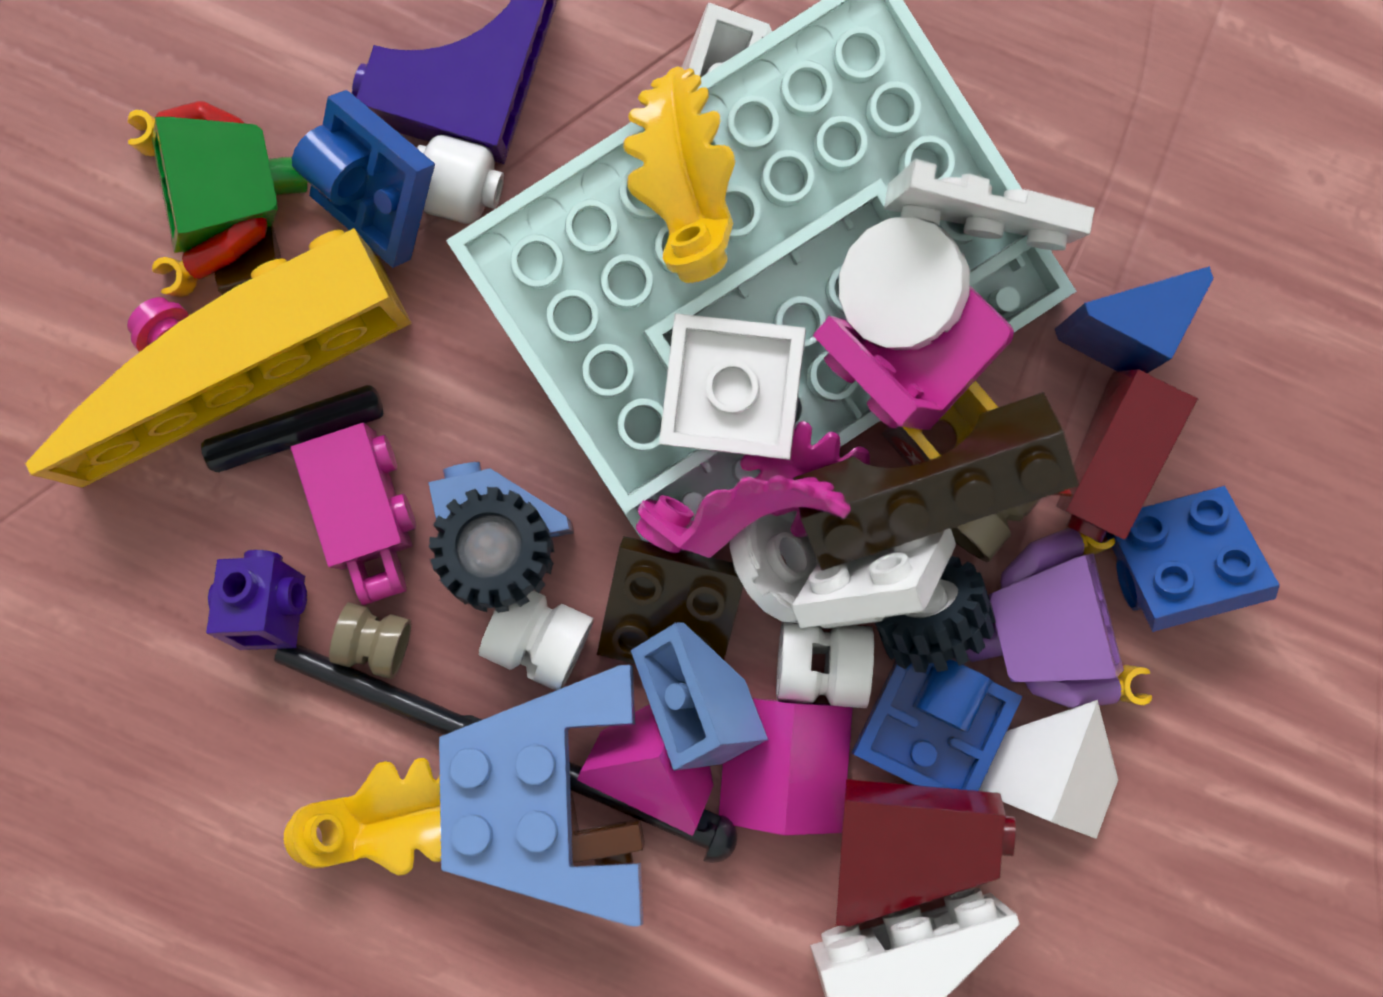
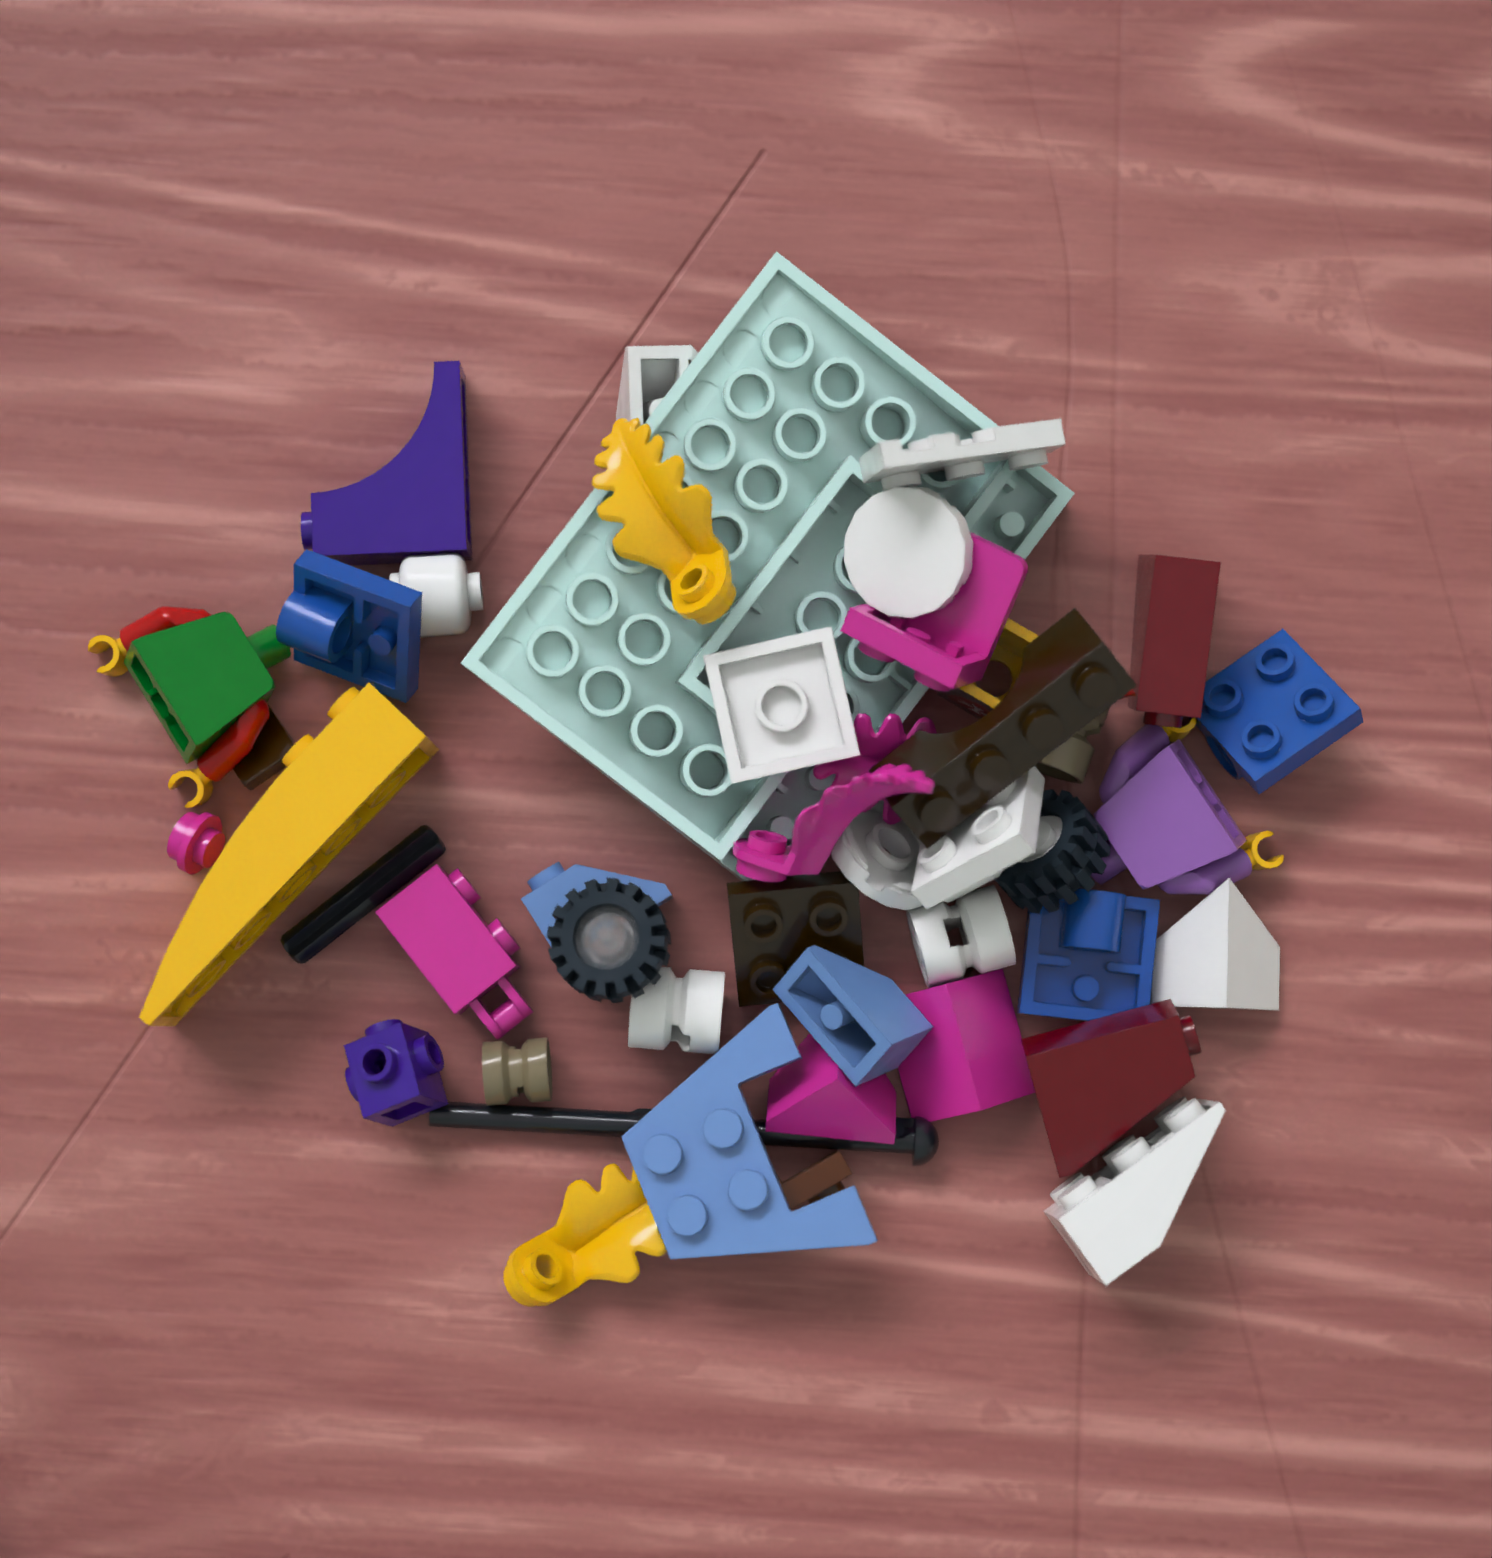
camera: 25 degrees left, 0 degrees up
blue slope [1055,266,1214,373] -> none

